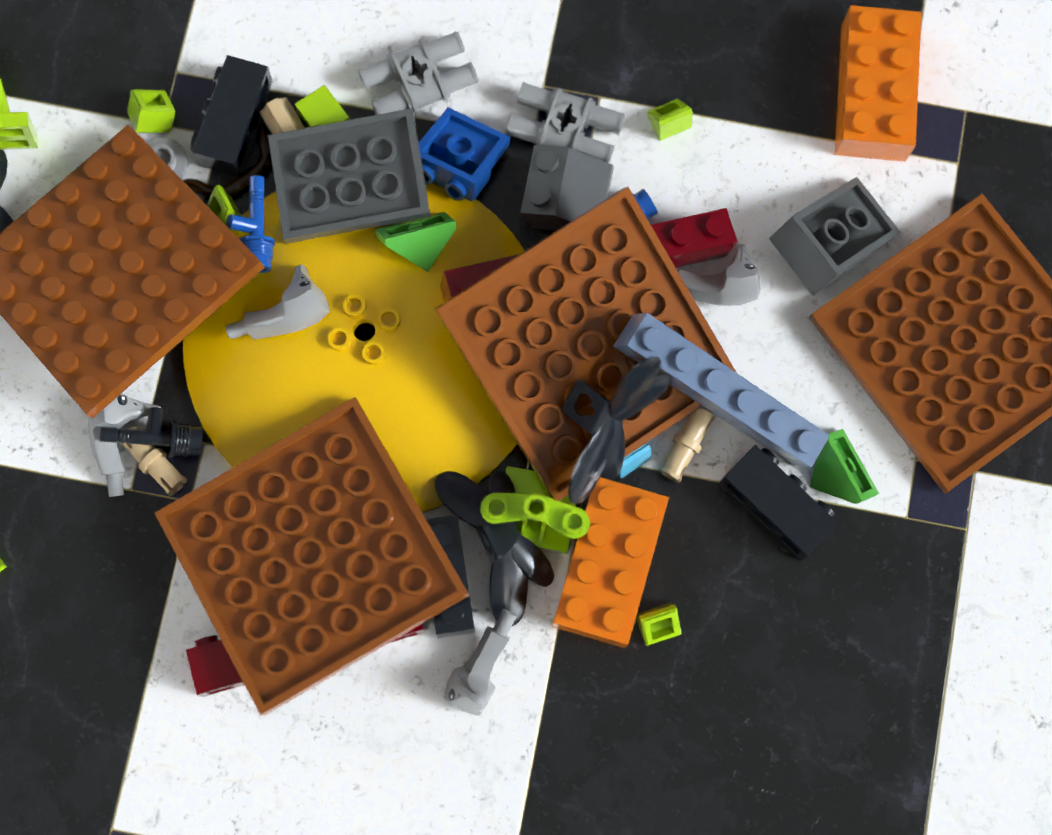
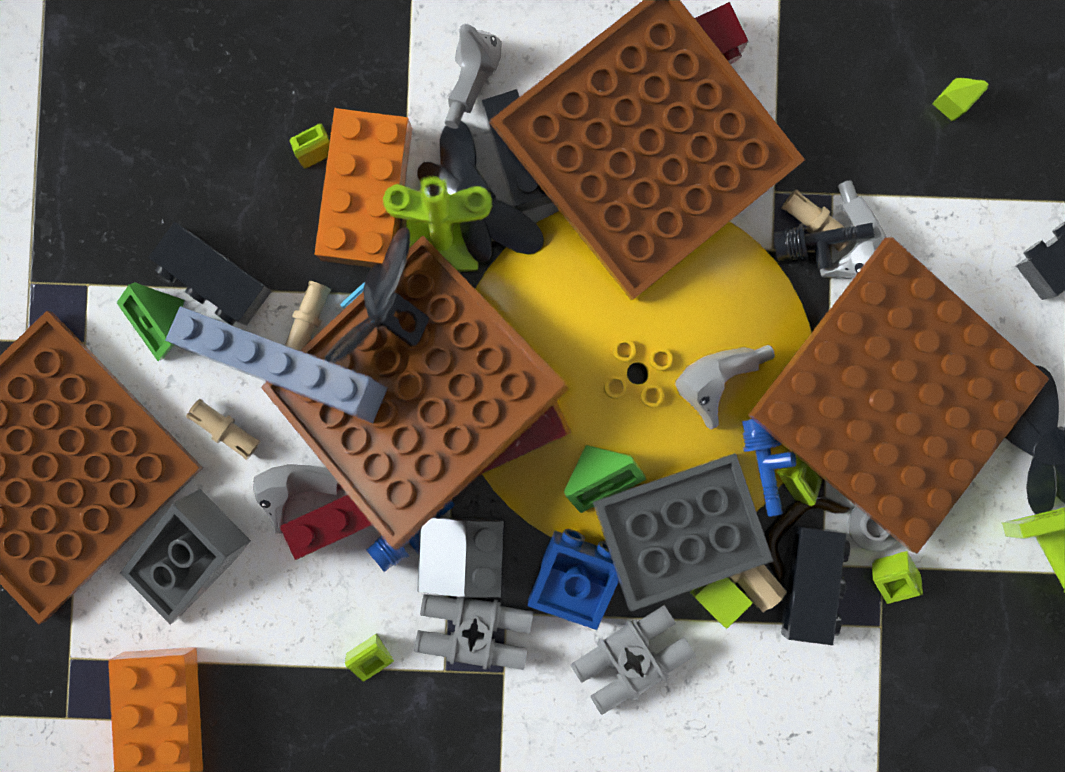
camera: 175 degrees right, 10 degrees up
none -> tan pin [186,399,261,460]

